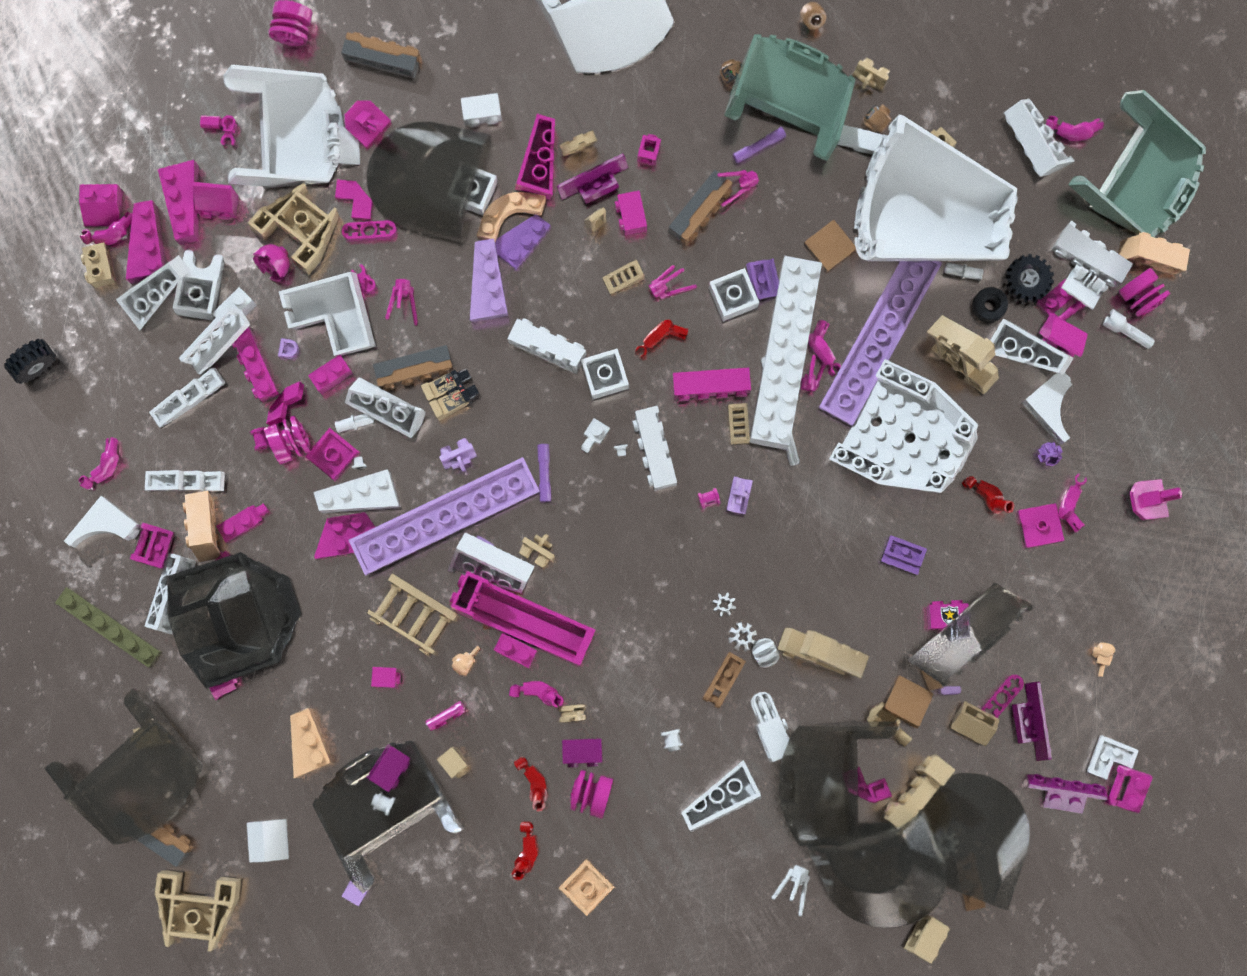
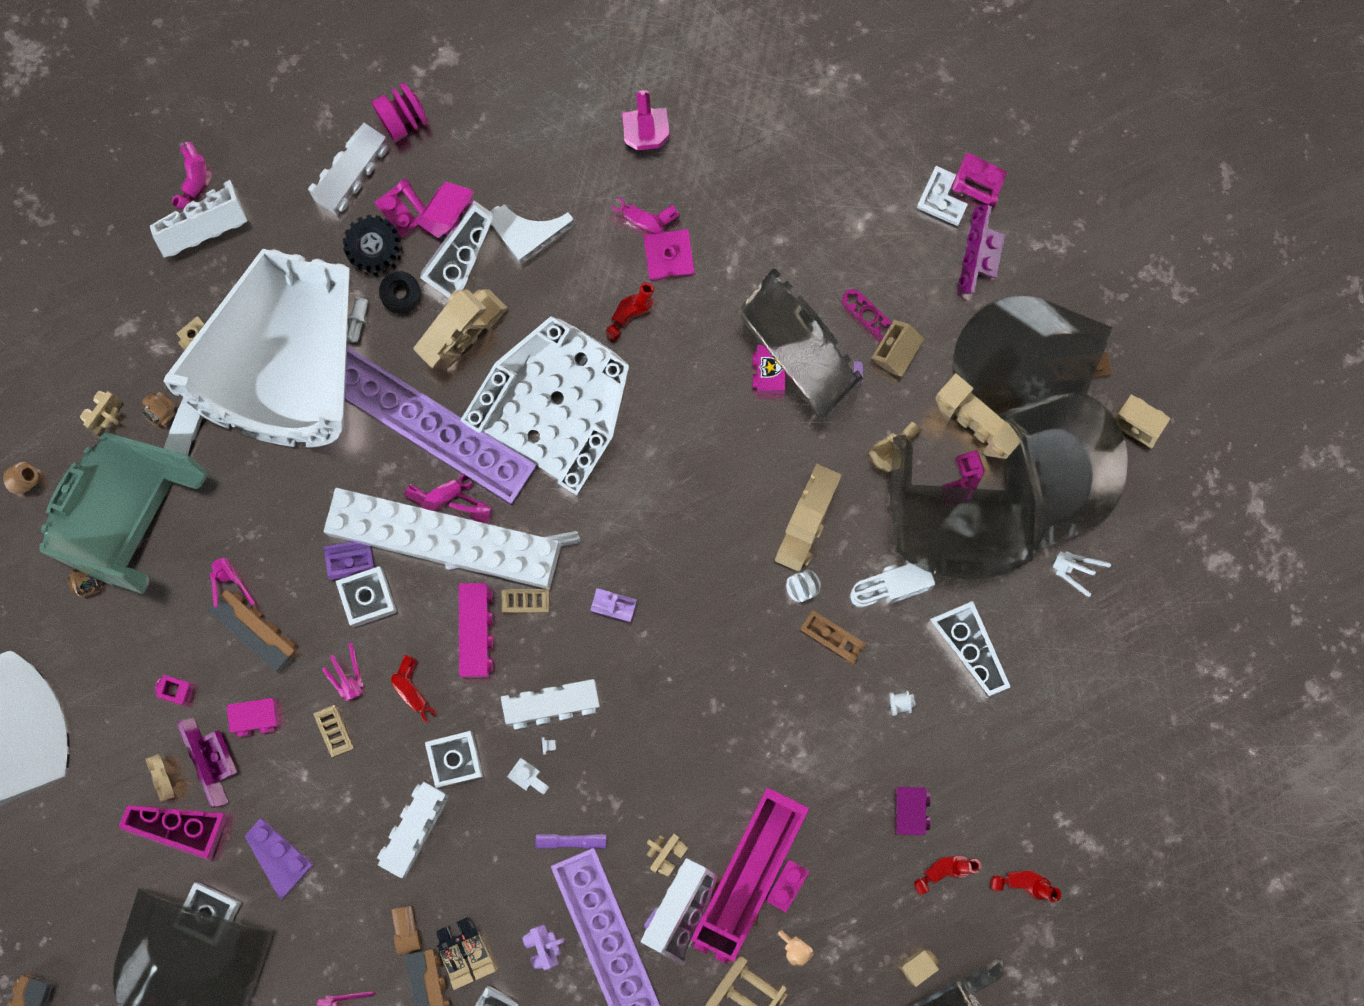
camera: 85 degrees left, 0 degrees up
dark pink plate [426,701,466,731] -> none
white brick [461,93,502,127] -> none
lavender wedge [470,238,508,322] -> none
light nougat plate [477,192,546,242] -> none
dark pink arm [509,681,563,708] -> none
tan wheel [558,704,586,723] -> none
light nougat tile [559,859,614,916] -> none
dark pink wheel [570,770,613,819] -> none
tan slope [584,207,606,232] -> none
dark pink bush [698,488,721,509] -> none
white gear [713,593,736,616] -> none
white piece [729,622,758,651] -> none
medium lavender piece [732,127,786,164] -> none
medium nougat tile [804,220,856,272] -> none
medium lavender plate [881,536,927,575] -> none
medium nougat tile [883,675,934,728] -> none
magenta bracket [1012,681,1052,761] -> none
medium lavender gear [1038,442,1063,466] -> none
white hinge [1061,265,1108,310] -> none
sand green windscreen [1069,90,1206,238] -> none
light nougat piece [1093,643,1115,677] -> none
white piece [1102,309,1155,349] -> none
light nougat wedge [1118,232,1190,274] -> none
none -> medium nougat piece [391,906,422,955]

